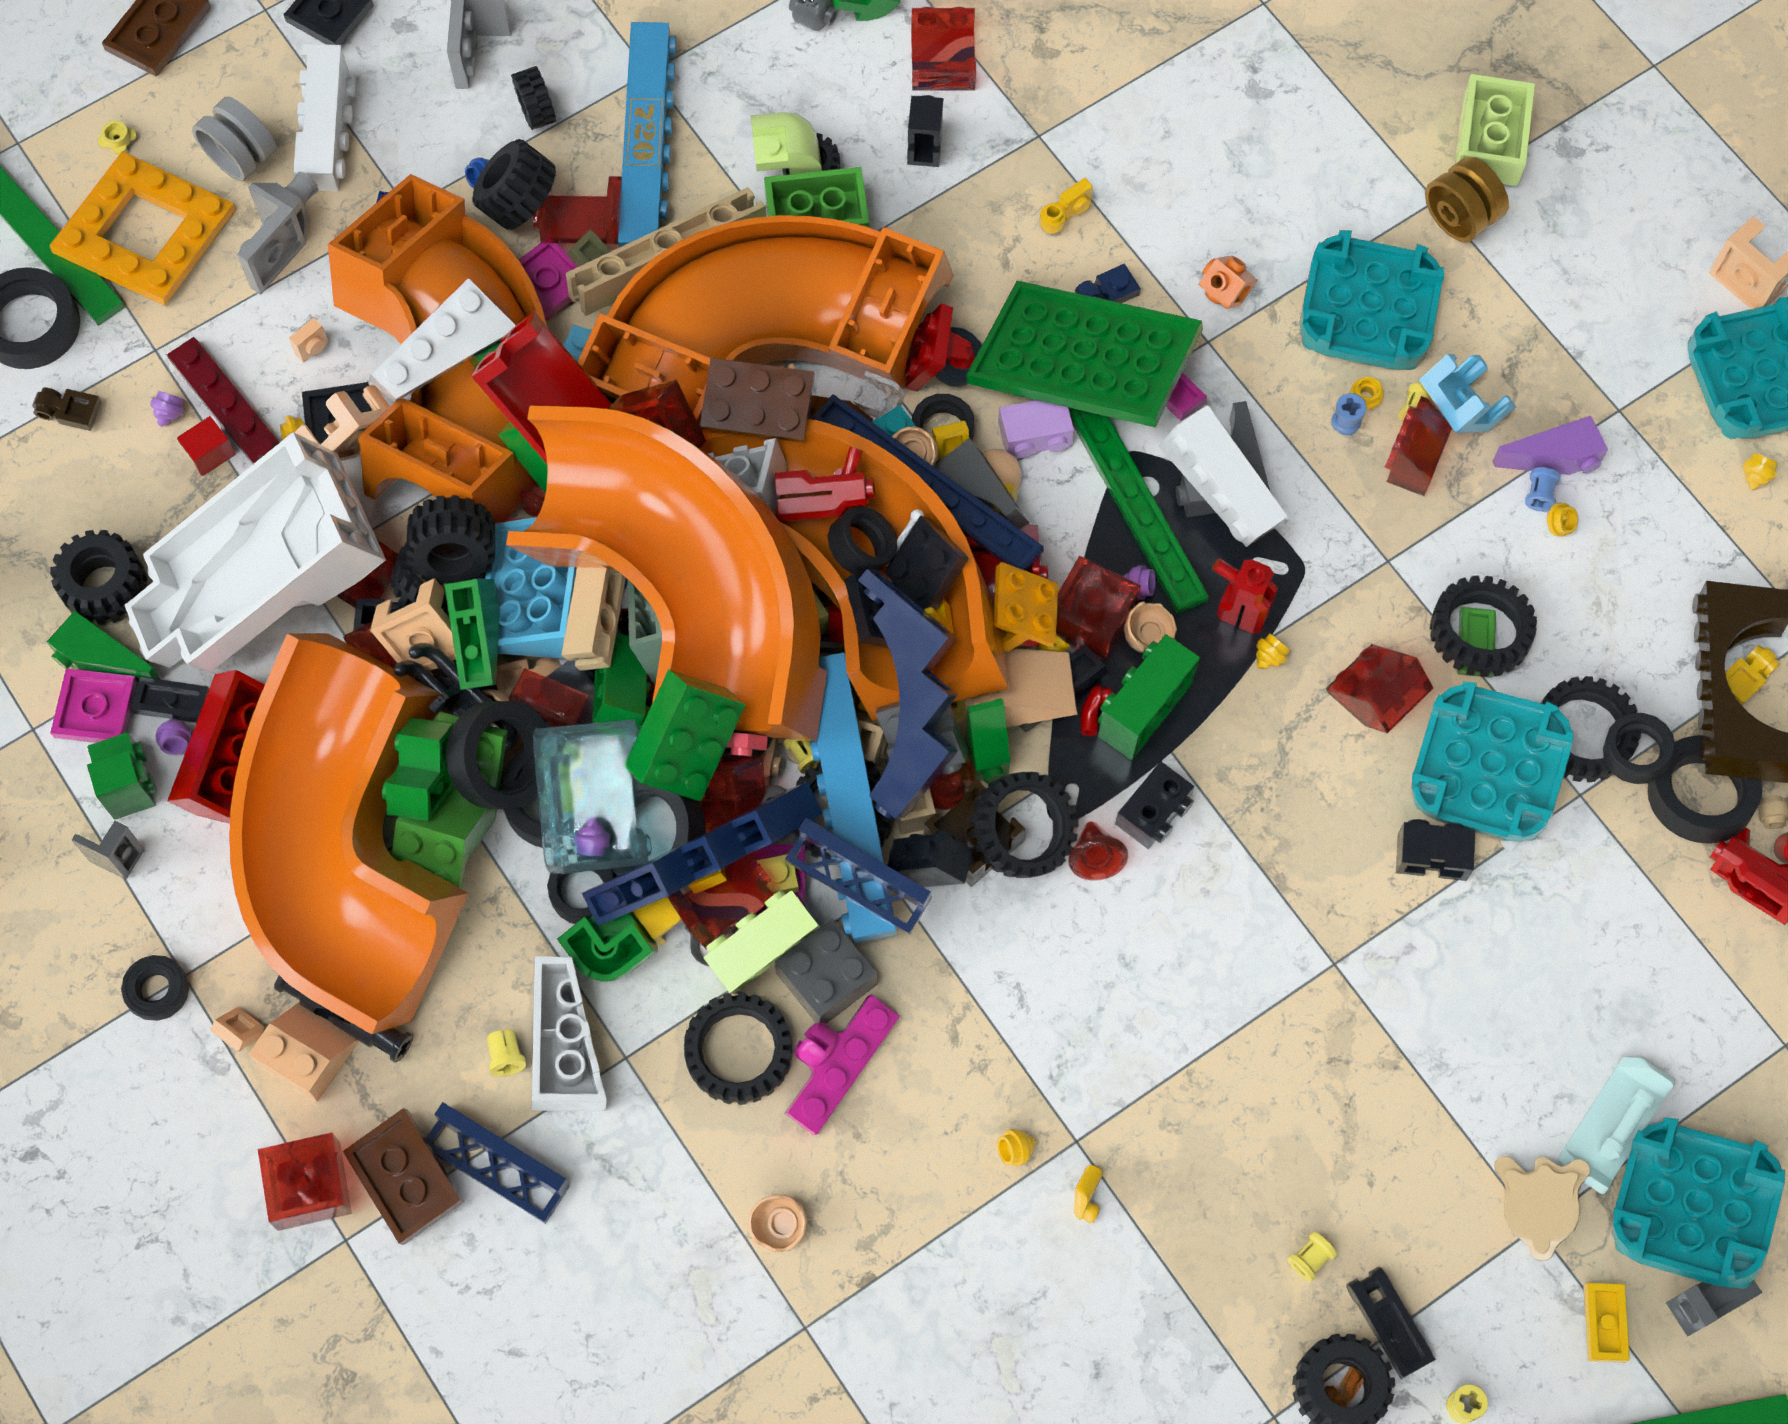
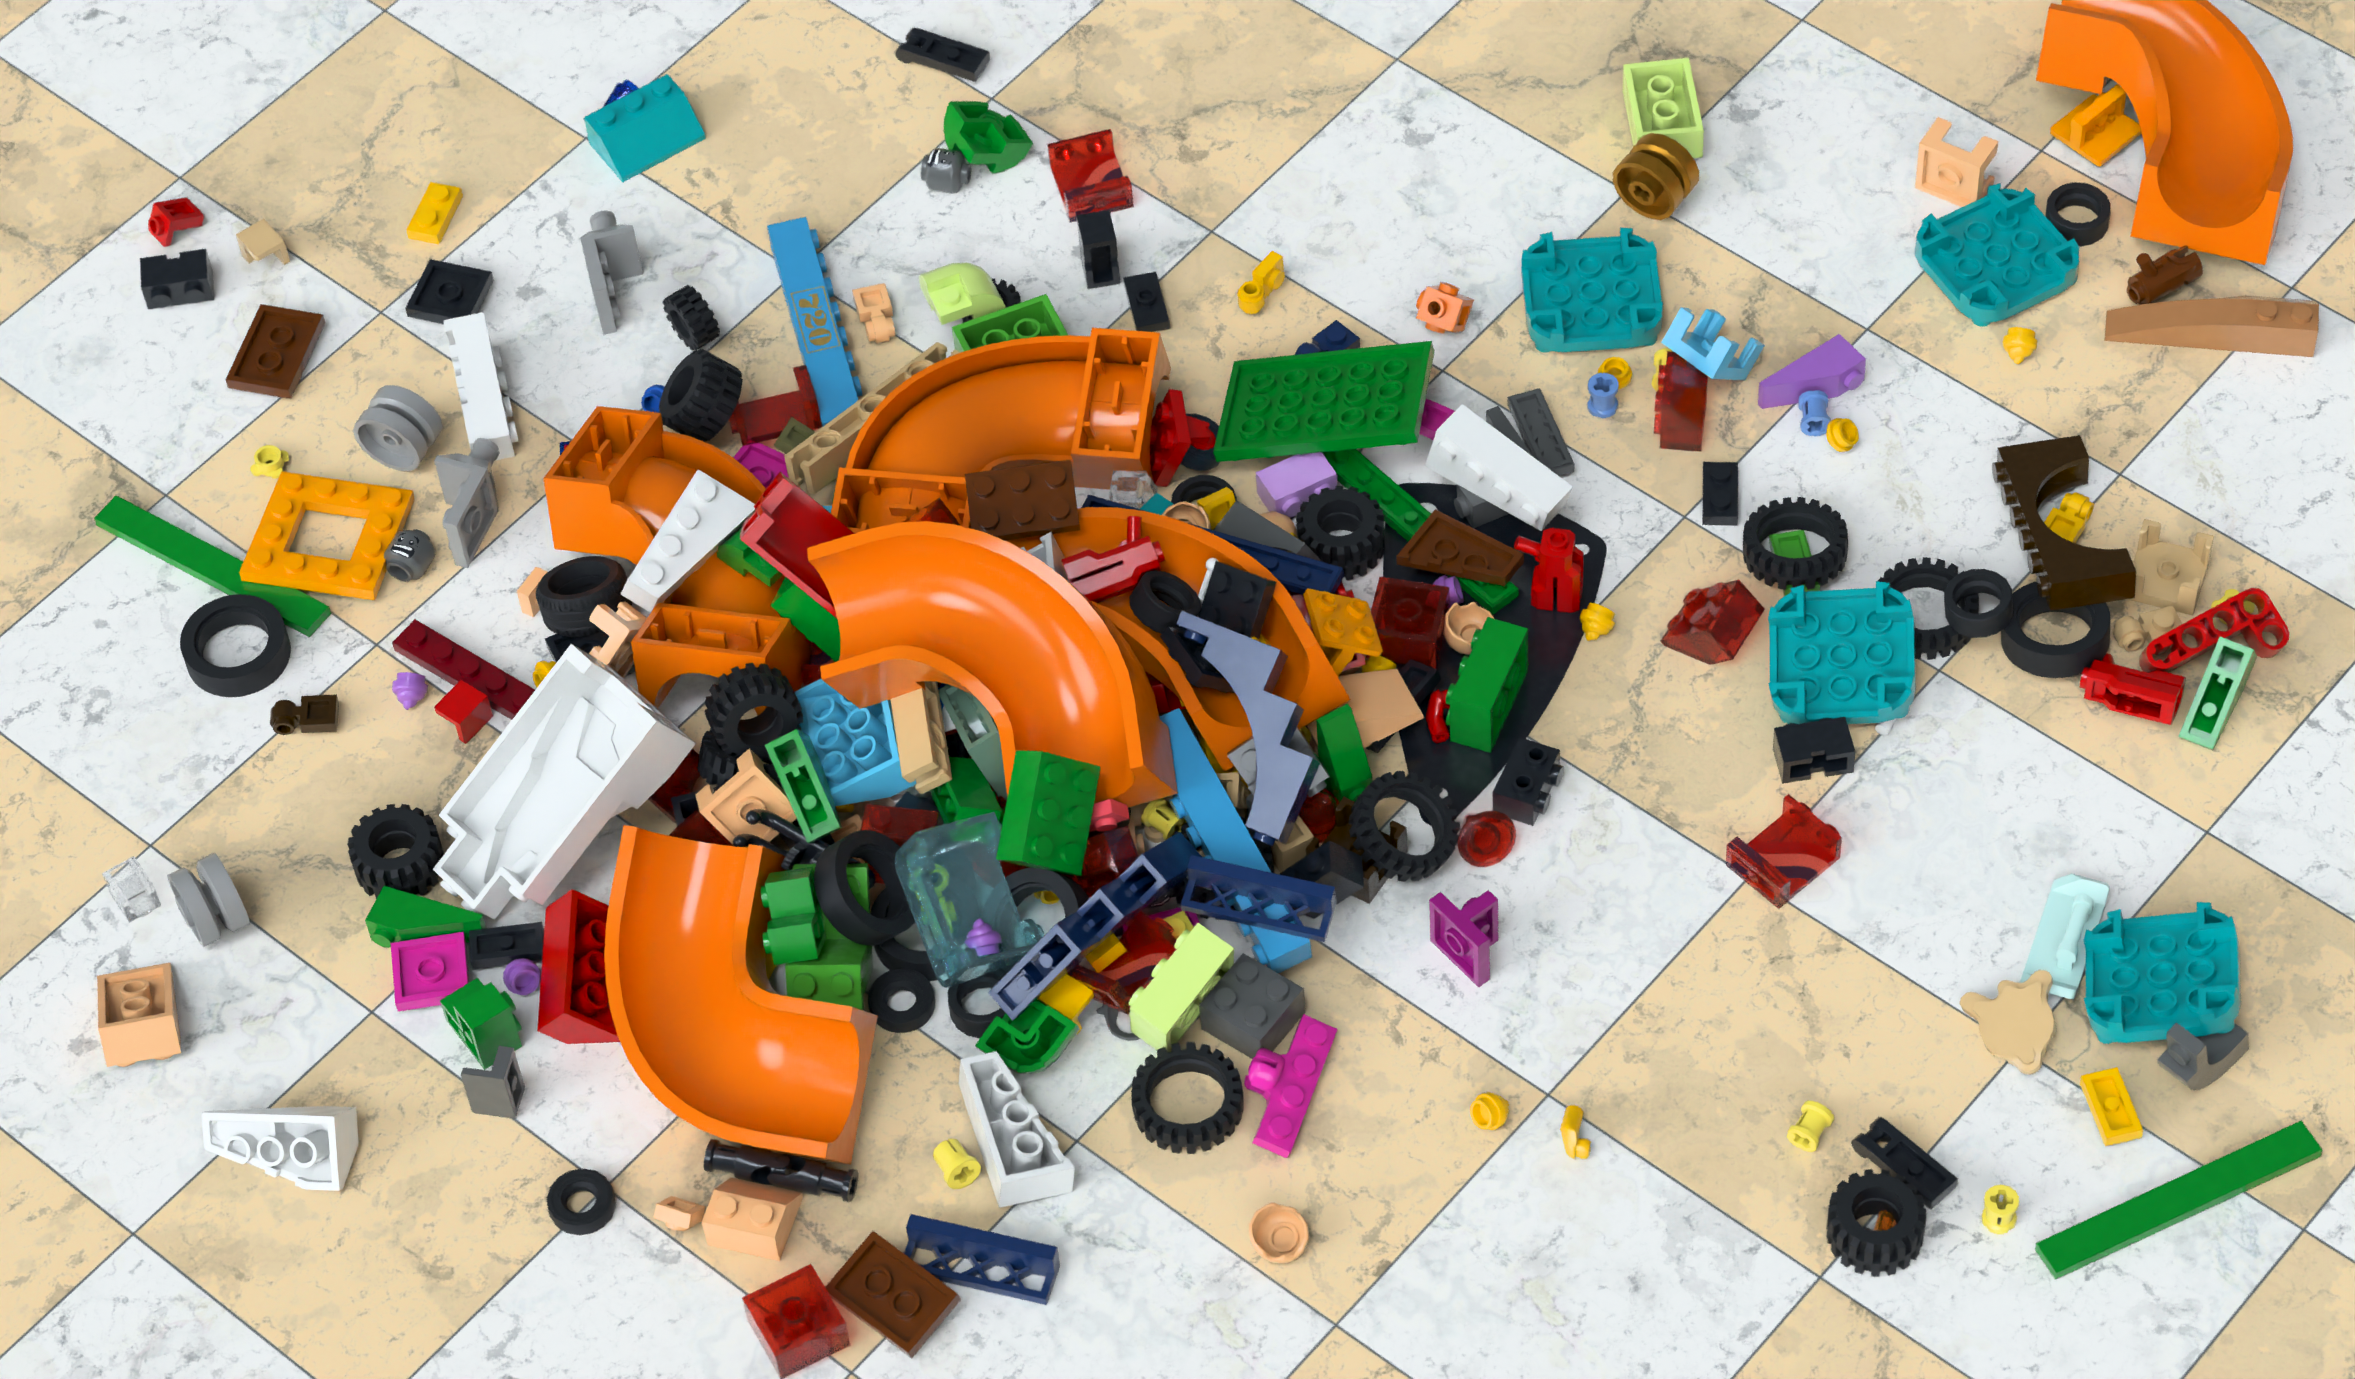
camera: 10 degrees left, 15 degrees down
none -> dark grey head [384,529,435,582]
none -> black tyre [536,556,632,637]
none -> light nougat plate [852,283,895,343]
none -> black tyre [868,968,935,1033]
none -> black plate [1123,271,1170,332]
none -> black tyre [1296,486,1385,580]
none -> reddish brown wing [1396,509,1524,586]
none -> magenta bracket [1429,890,1498,988]
none -> dark grey plate [1507,388,1574,476]
none -> black plate [1702,462,1738,526]
none -> clear red panel [1726,794,1842,909]

